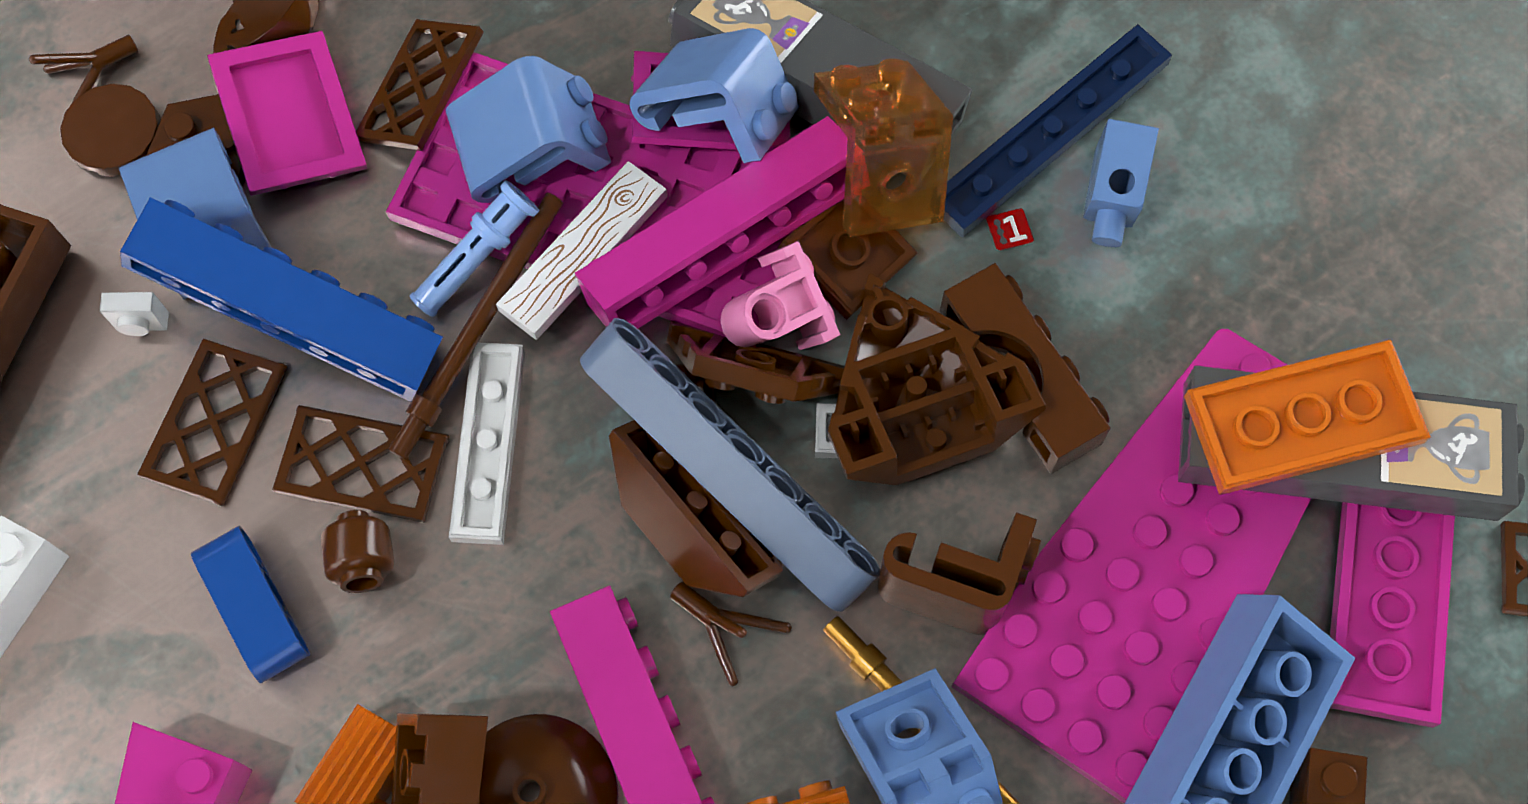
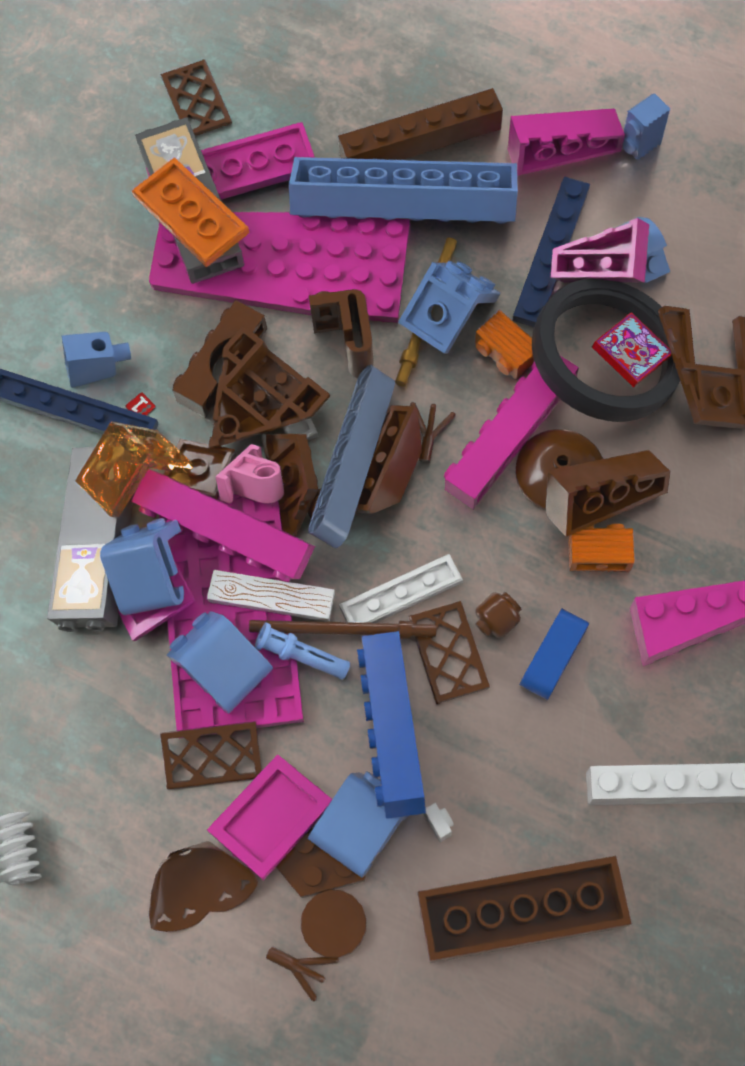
camera: 115 degrees left, 0 degrees up
reddish brown window [137,339,287,506] -> none

